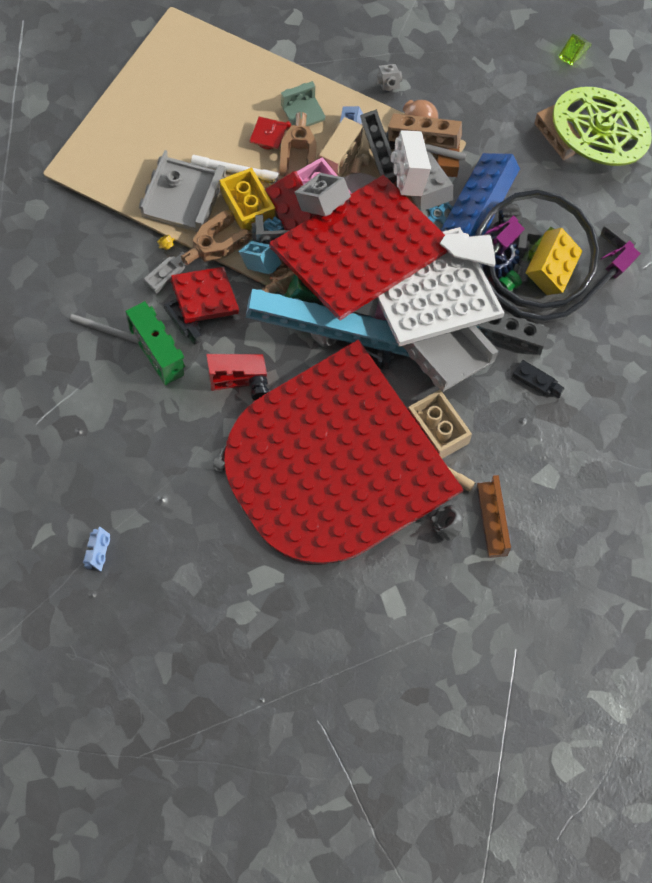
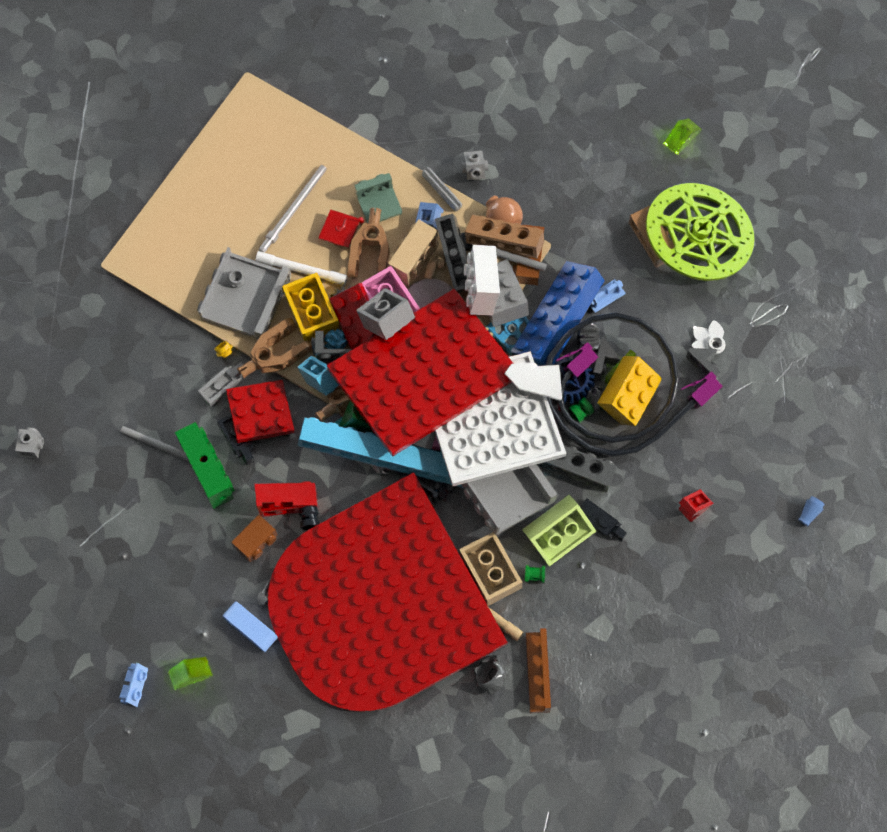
camera: 10 degrees right, 5 degrees up
none -> clear neon green slope [169,657,213,690]
none -> light blue beam [222,601,278,653]
none -> dark orange brick [231,515,277,562]
none -> light grey bar [258,165,327,253]
none -> light grey axle [422,167,462,211]
none -> yellowish green slope [522,495,596,566]
none -> green bush [525,565,545,583]
none -> light blue hinge [590,279,626,313]
none -> red slope [679,489,714,522]
none -> white plate [692,320,725,354]

